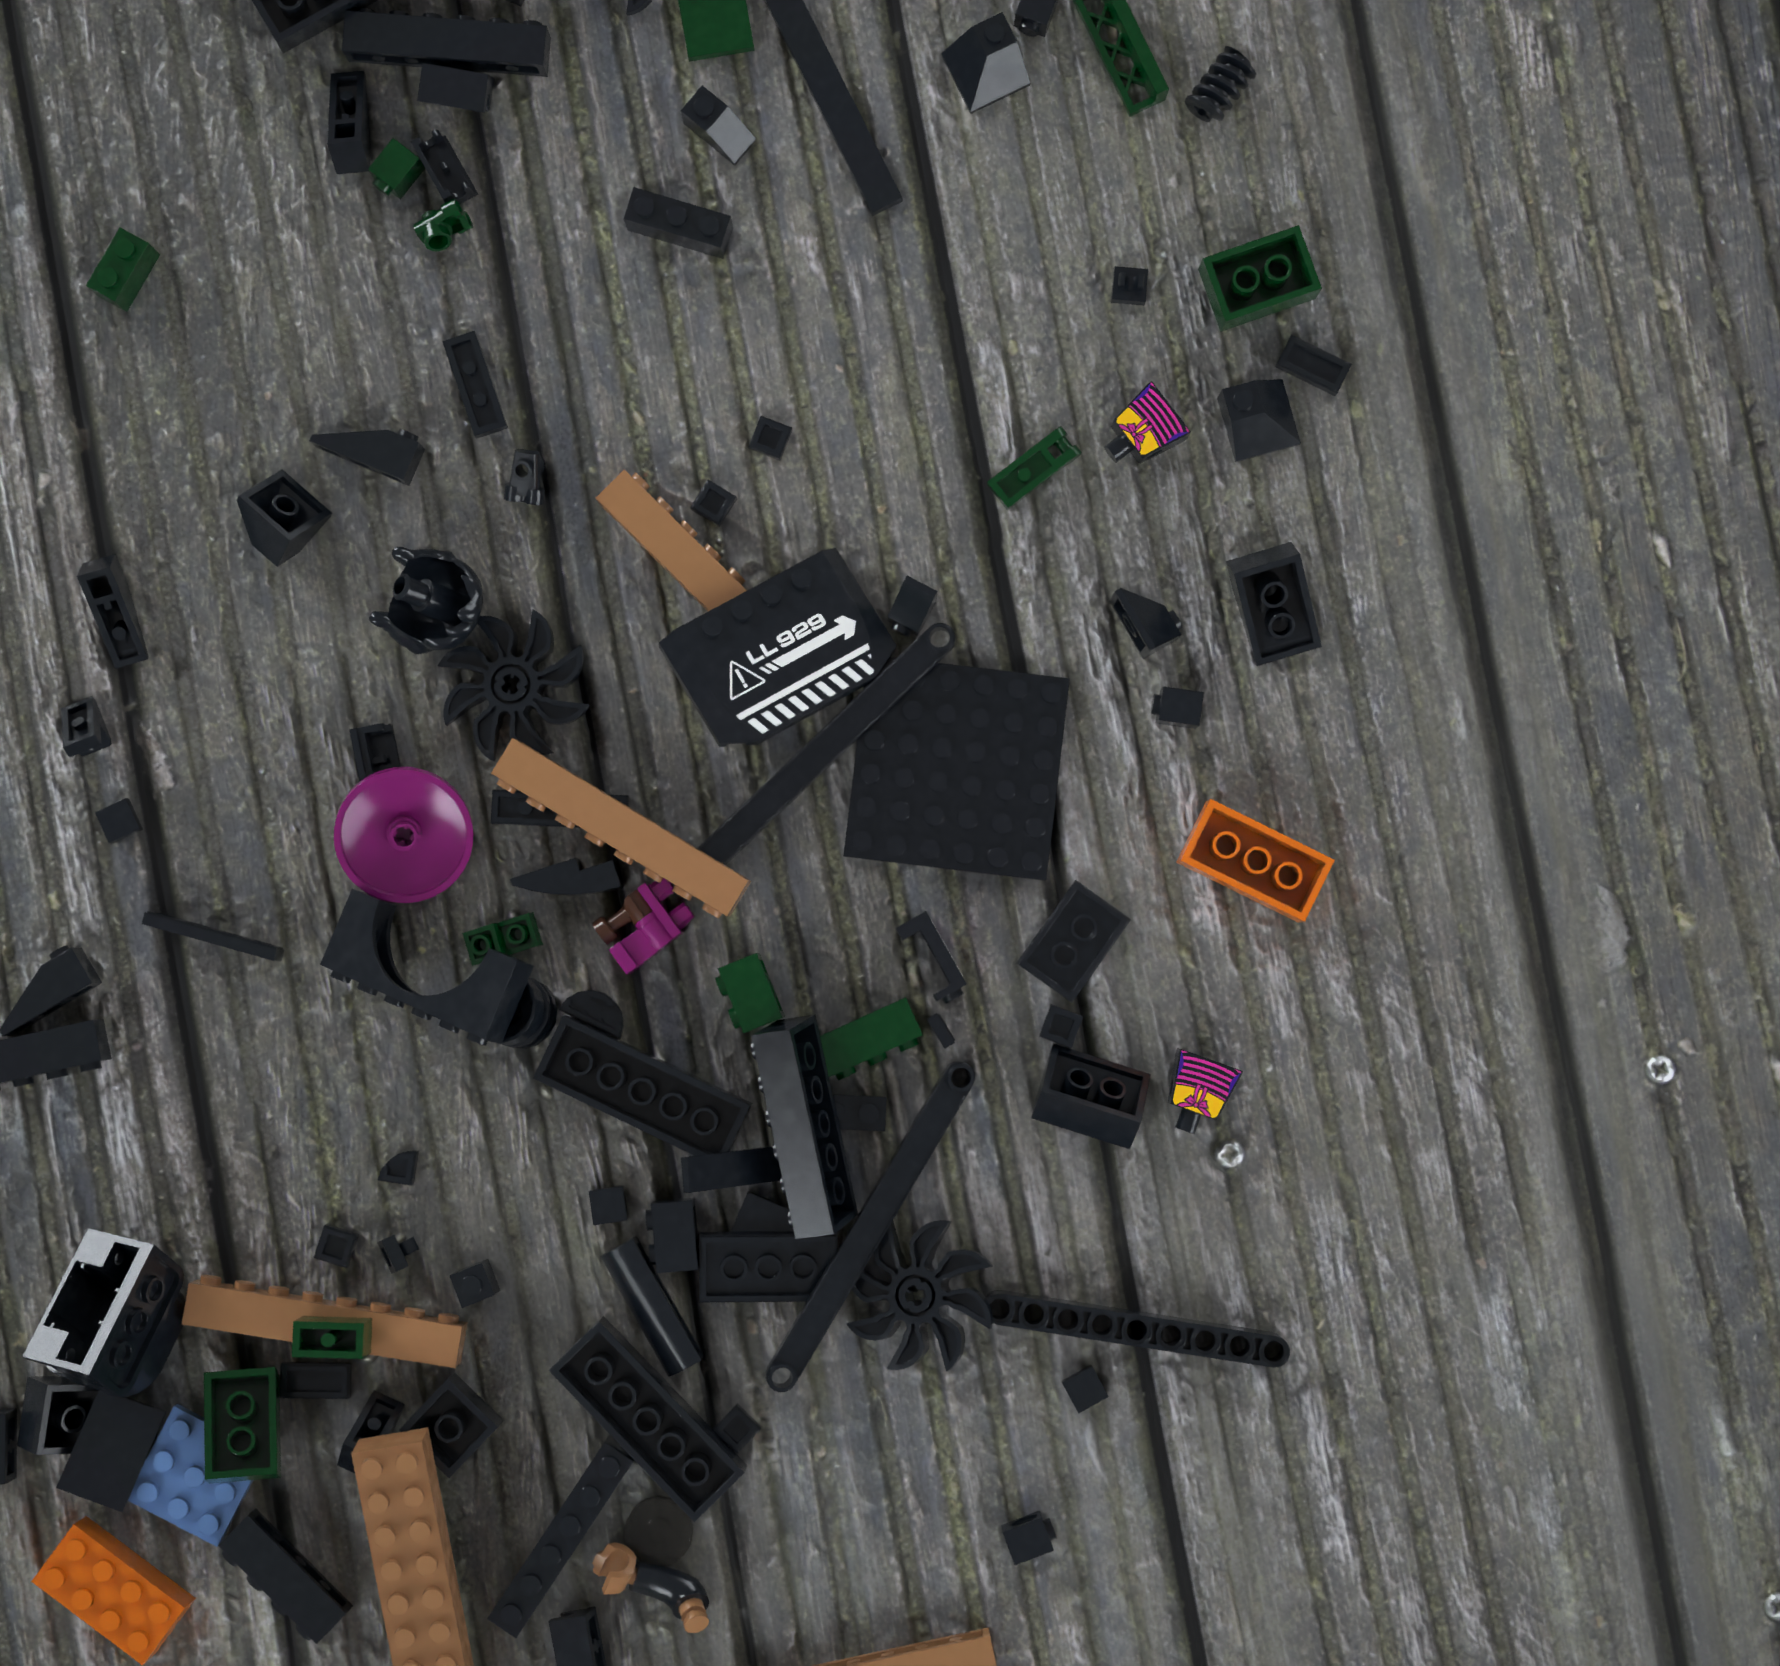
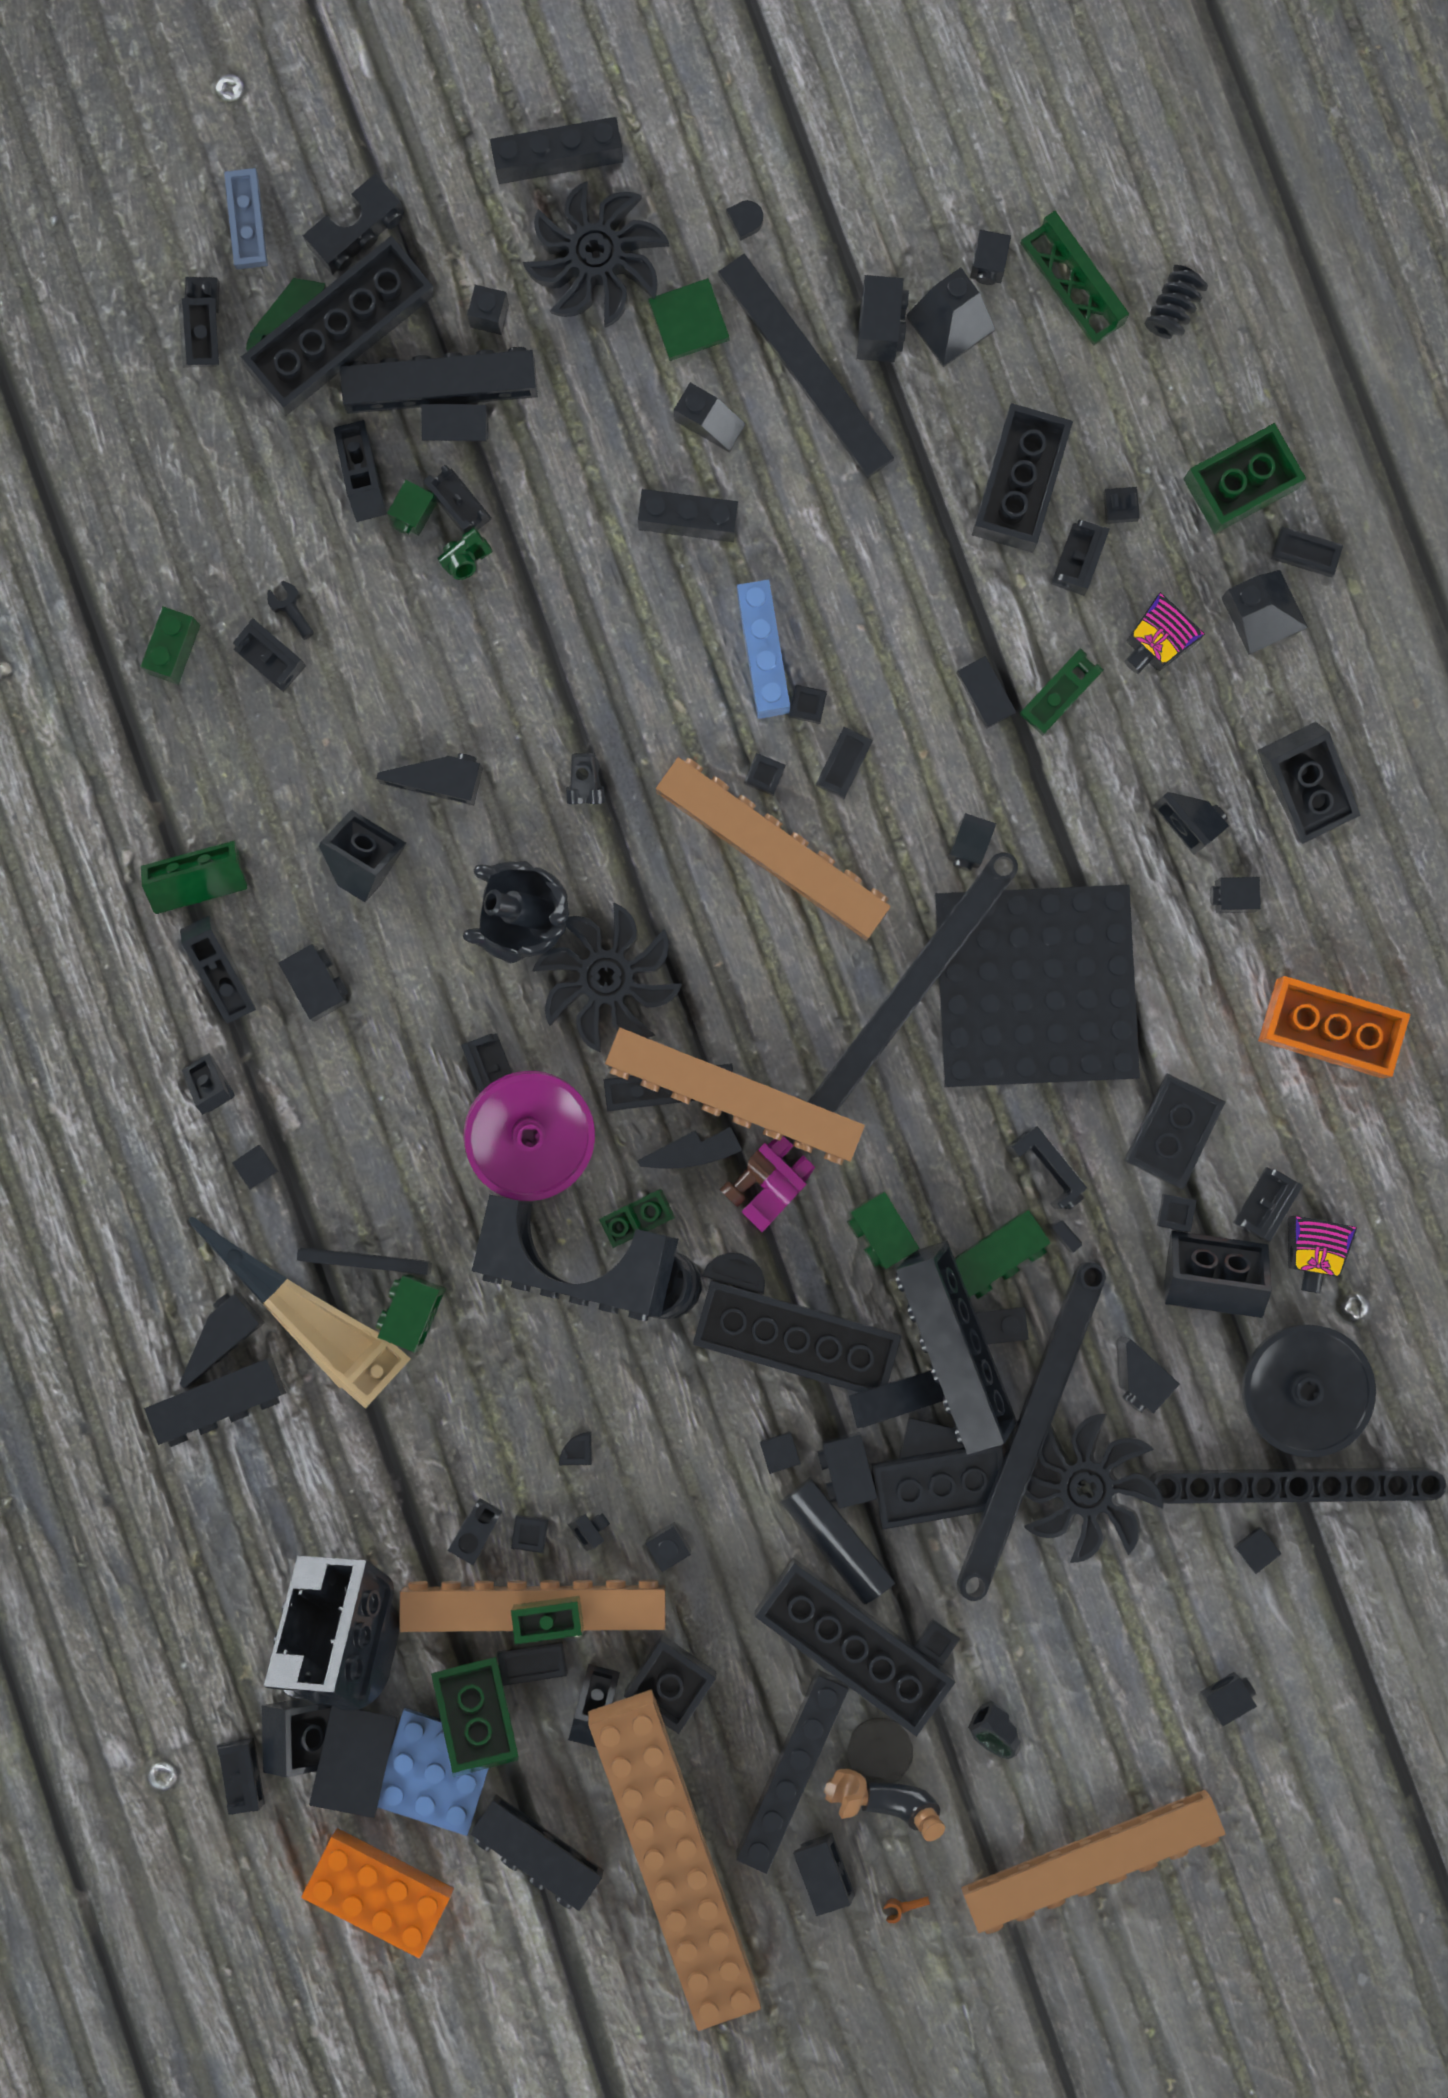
camera: 10 degrees left, 0 degrees up
black plate [442,331,508,439] -> none
black slope [659,548,897,747] -> none
none -> dark green panel [141,840,247,914]
none -> tan plate [189,1217,411,1409]
none -> black hinge [233,618,306,692]
none -> black bar [267,581,314,640]
none -> black brick [278,944,349,1022]
none -> dark green brick [376,1274,446,1353]
none -> black leg [447,1498,502,1565]
none -> medium blue brick [737,580,790,719]
none -> black tile [815,727,873,799]
none -> black brick [856,275,909,362]
none -> black tile [956,656,1016,729]
none -> black rock [968,1701,1021,1759]
none -> black brick [971,403,1073,553]
none -> black hinge [1051,520,1110,596]
none -> black slope [1117,1336,1180,1414]
none -> black hinge [1233,1167,1303,1242]
none -> black dish [1242,1324,1376,1458]

